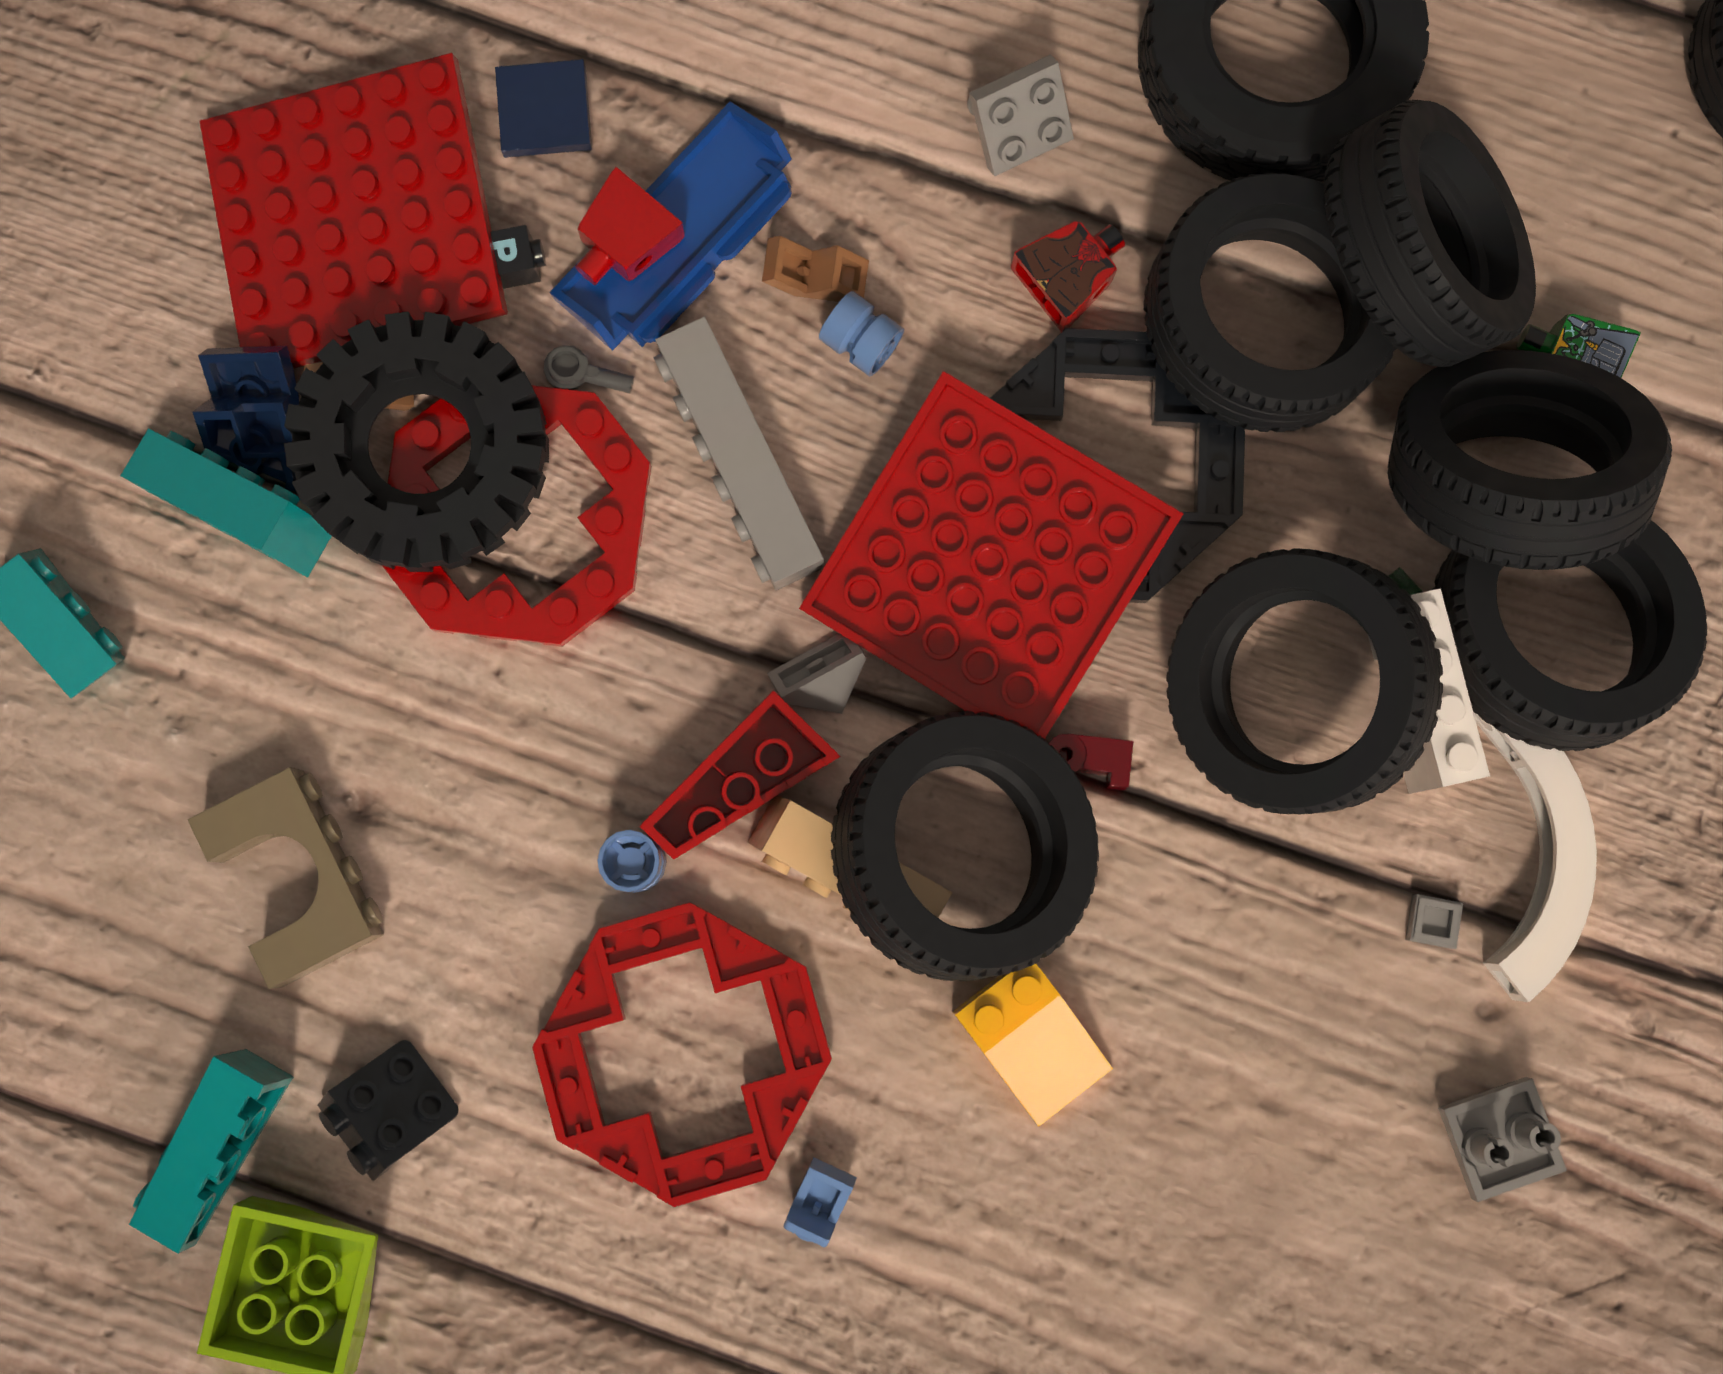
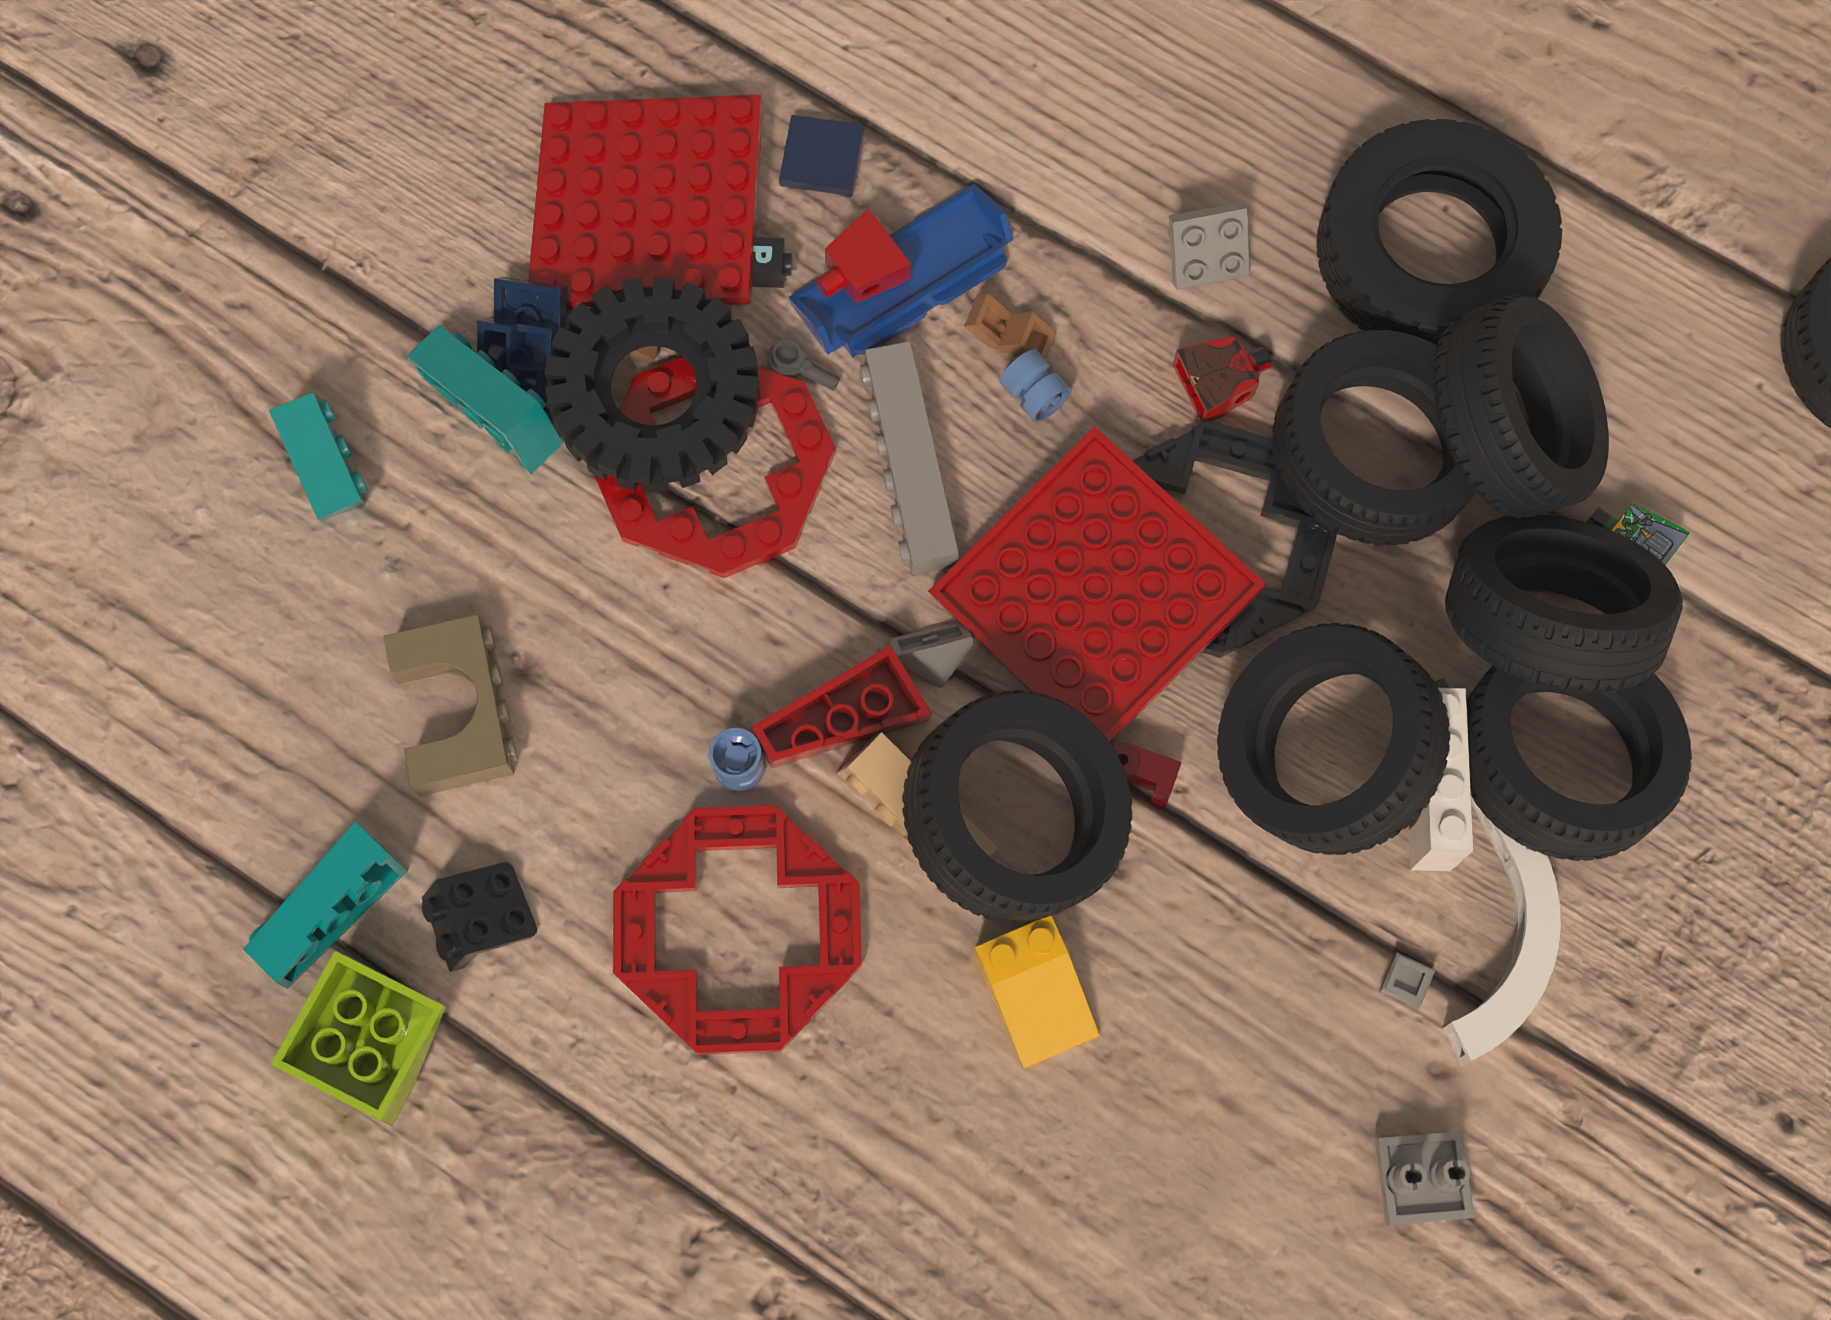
camera: 15 degrees right, 10 degrees down
medium blue bracket [783,1157,857,1247] -> none

